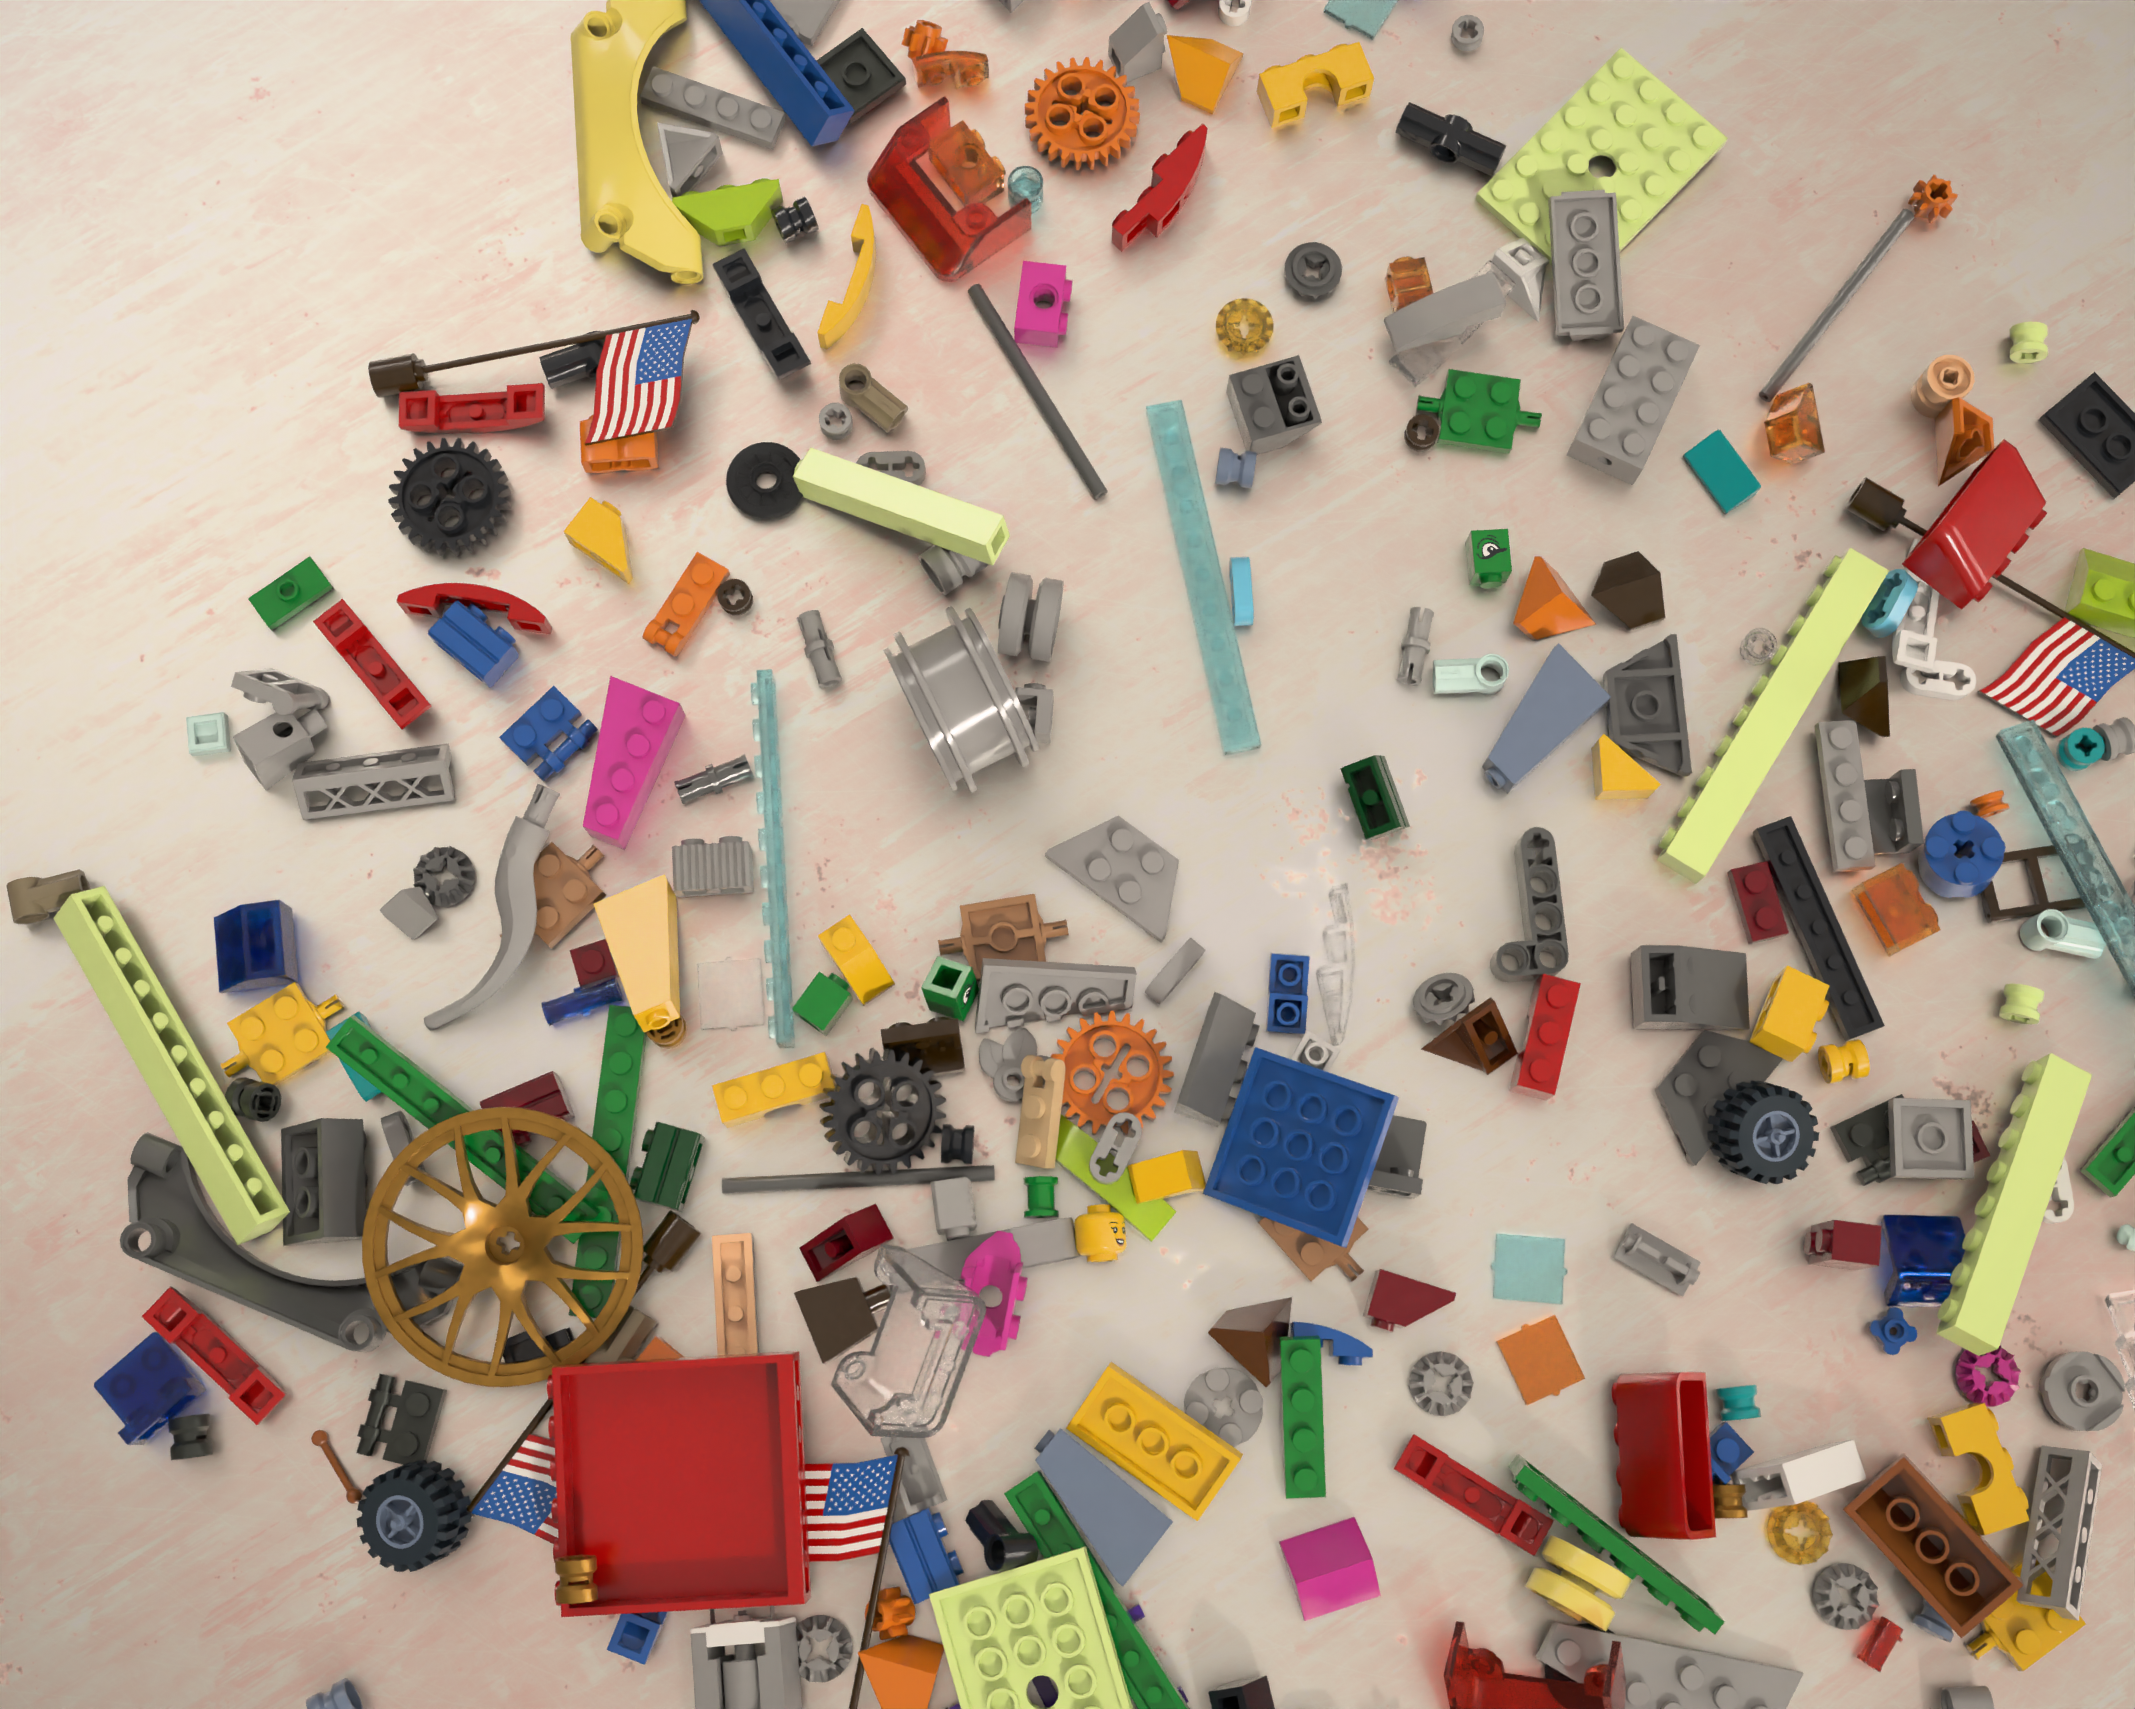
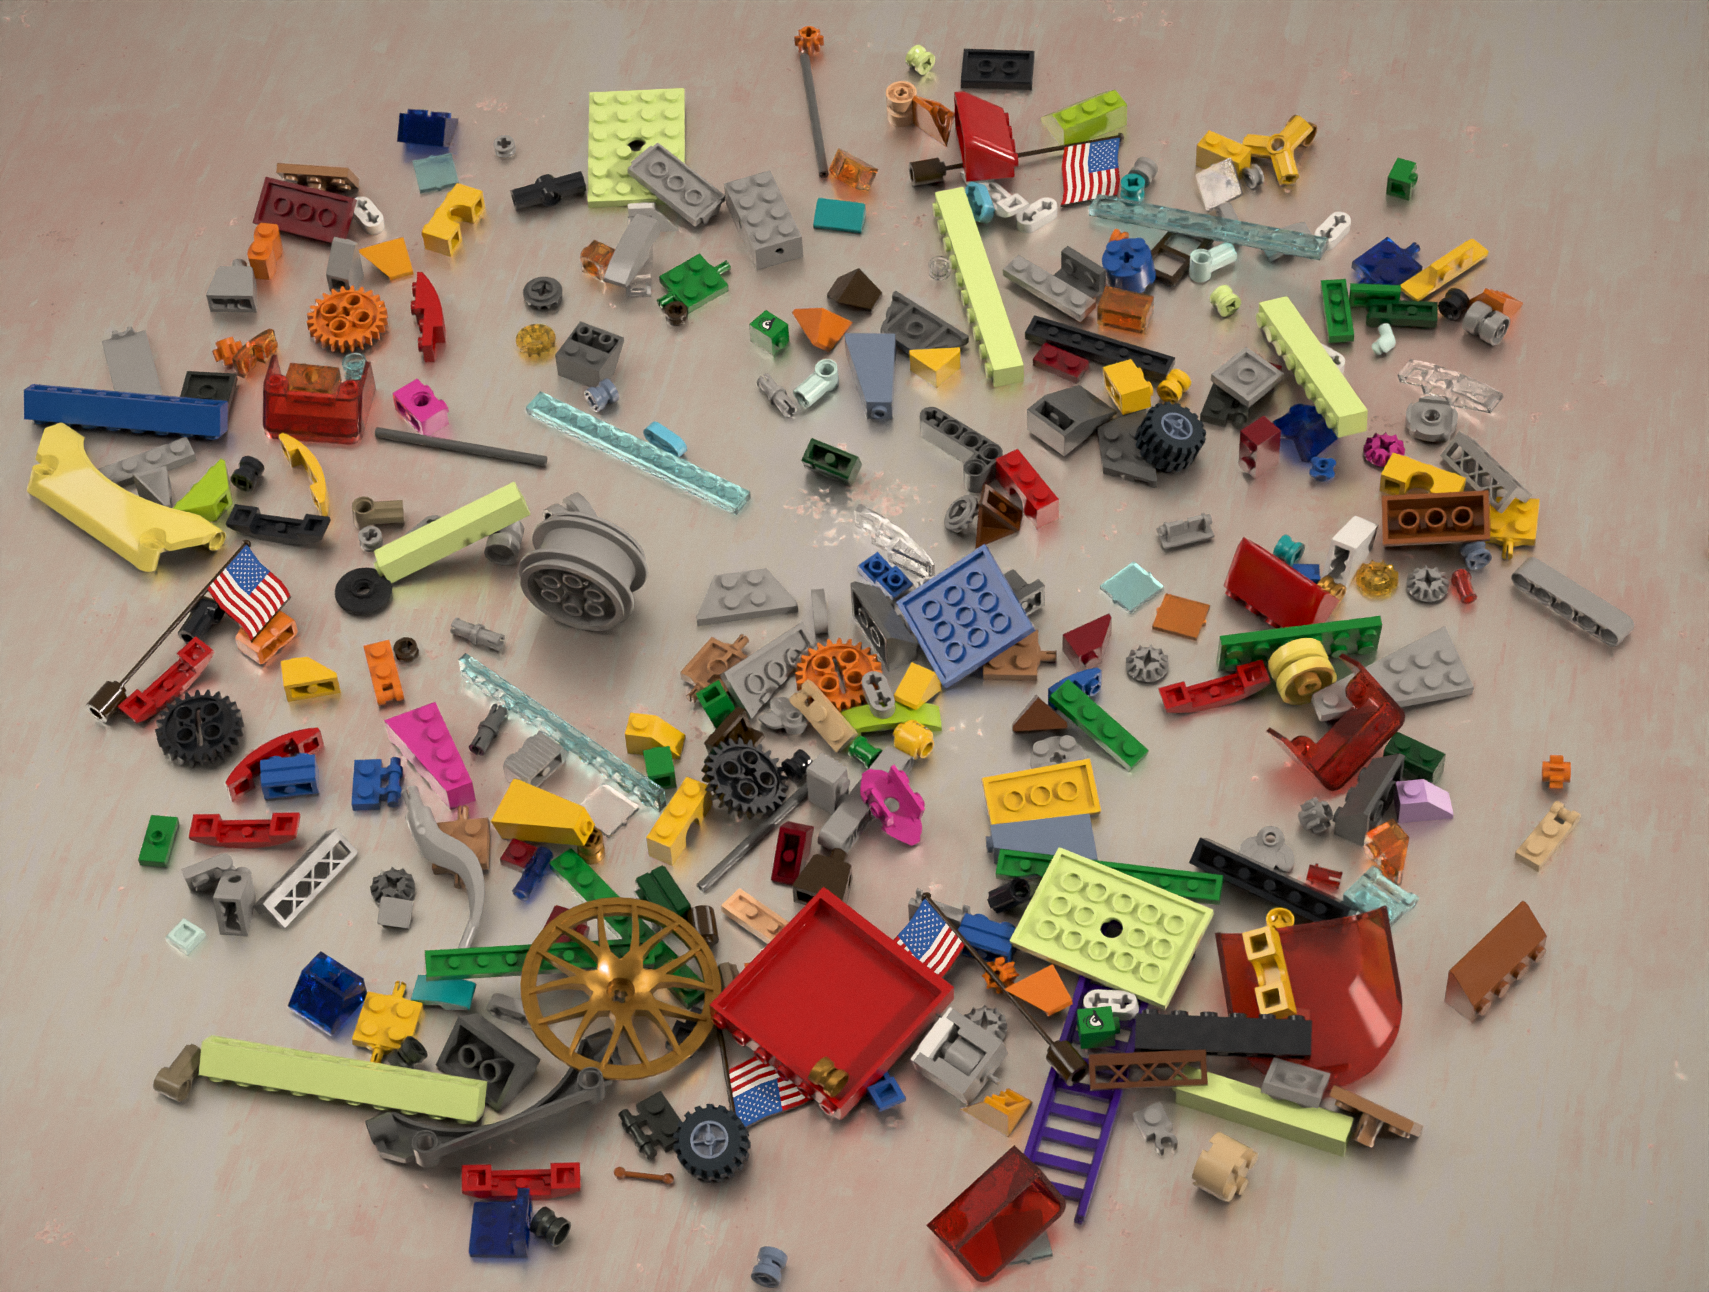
camera: 40 degrees left, 25 degrees down
clear windscreen [831,1244,986,1438] -> none
dark pink slope [1279,1517,1381,1621] -> none
dark brown slope [1838,656,1890,737] -> none

